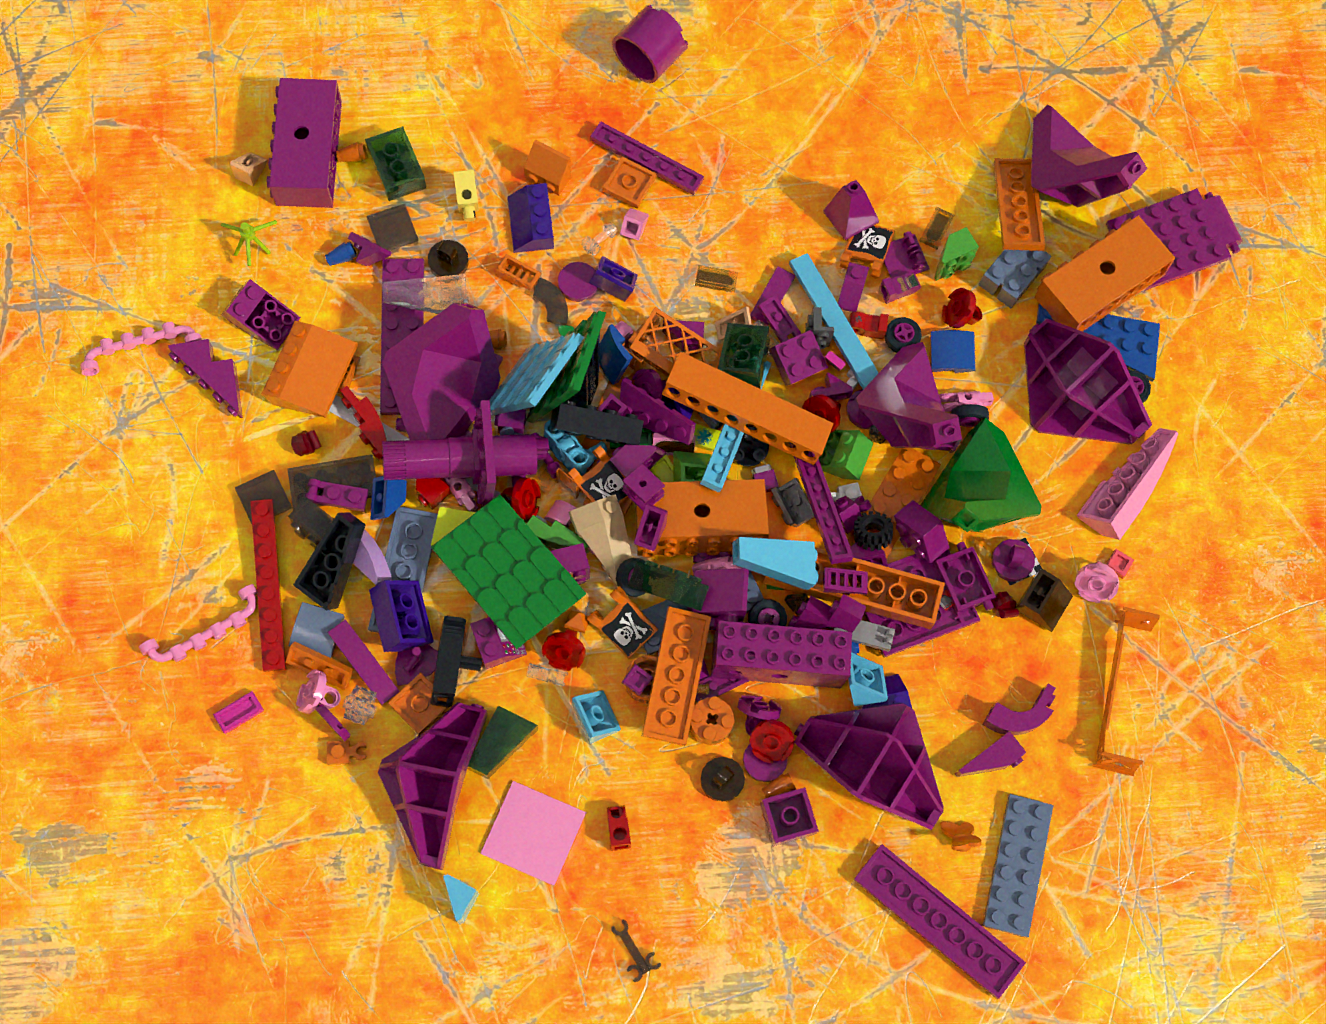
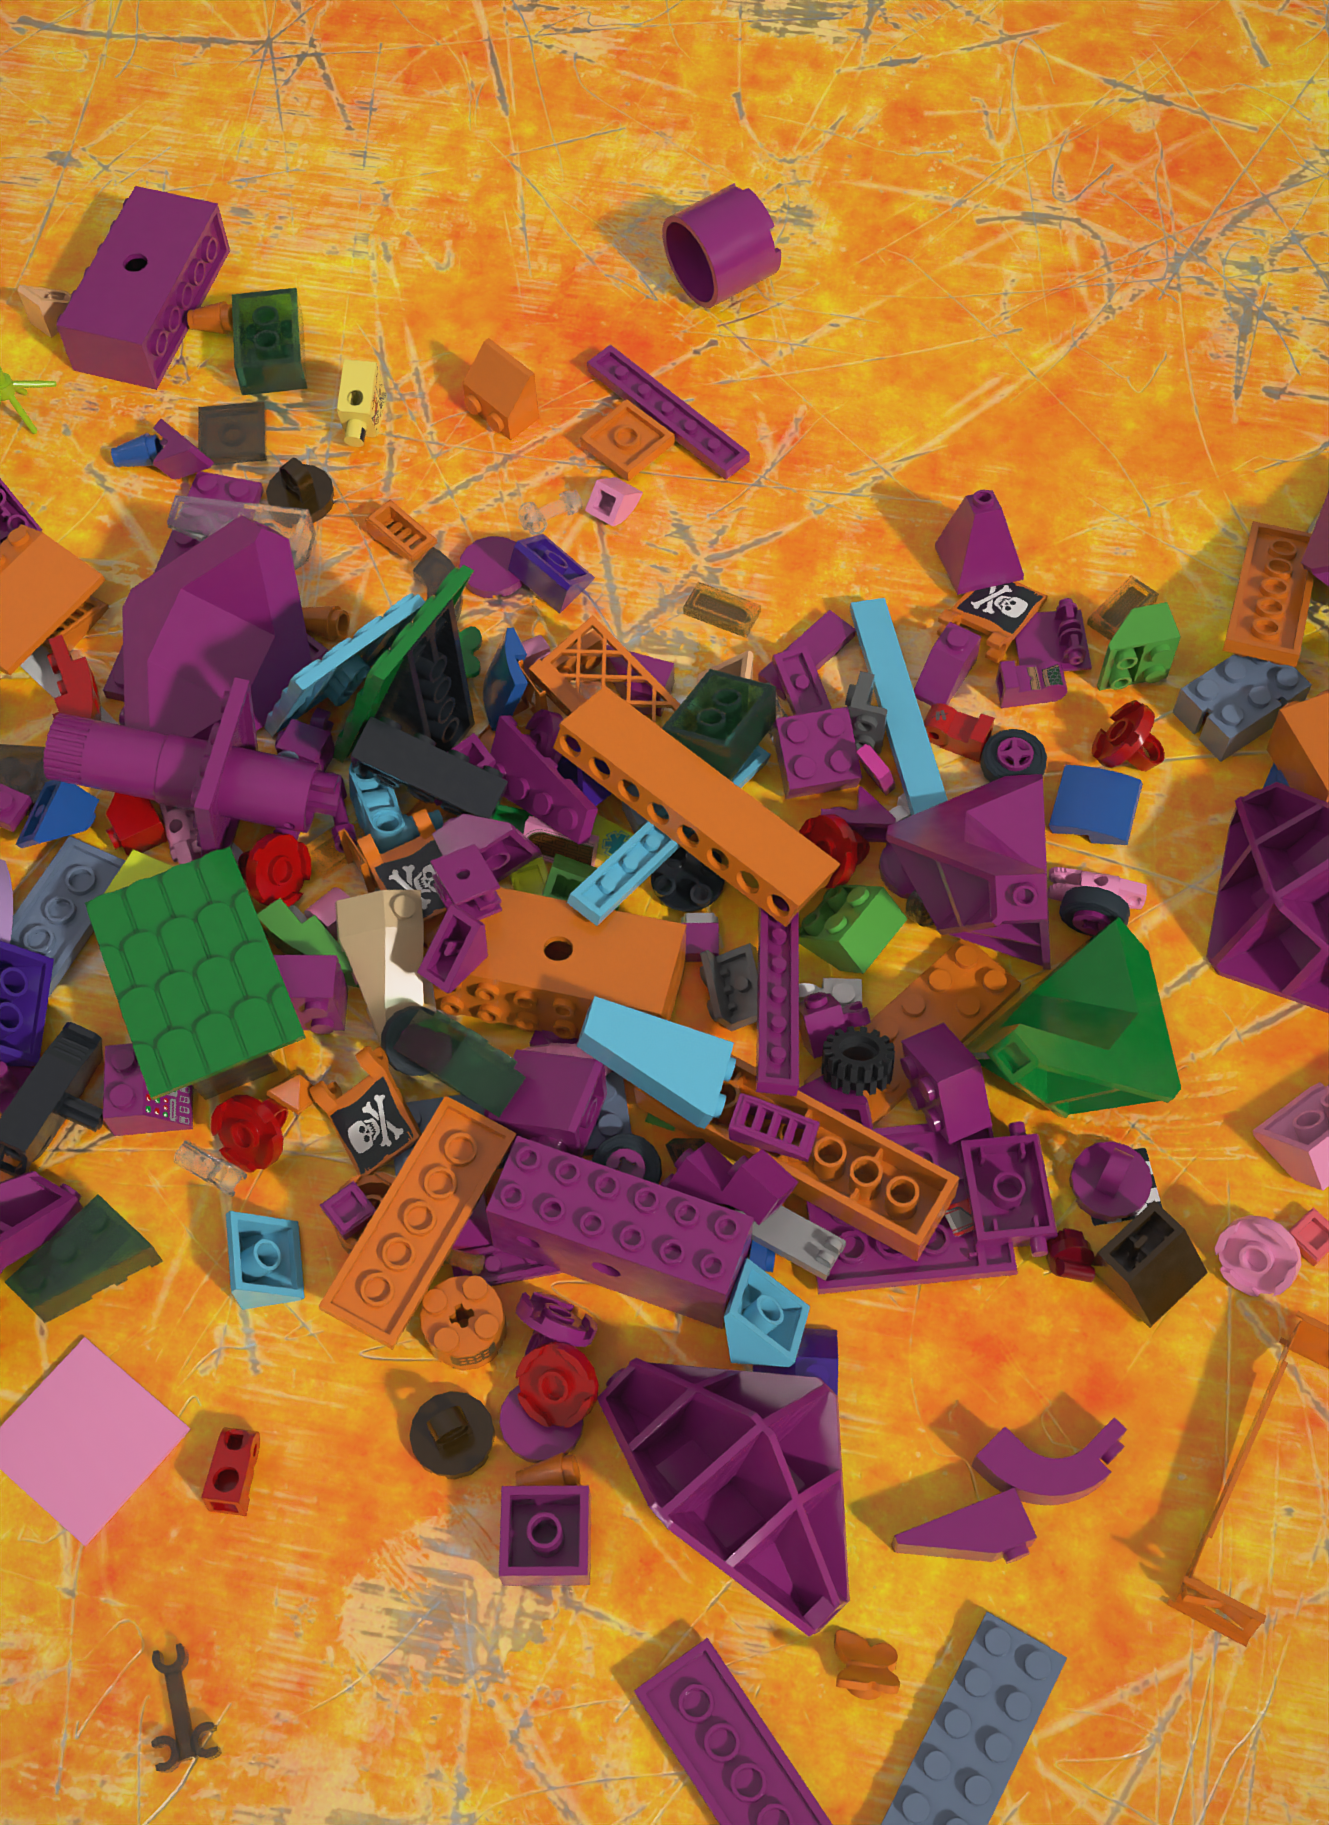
camera: 25 degrees right, 10 degrees down
dark purple slope [507,183,554,253] -> none

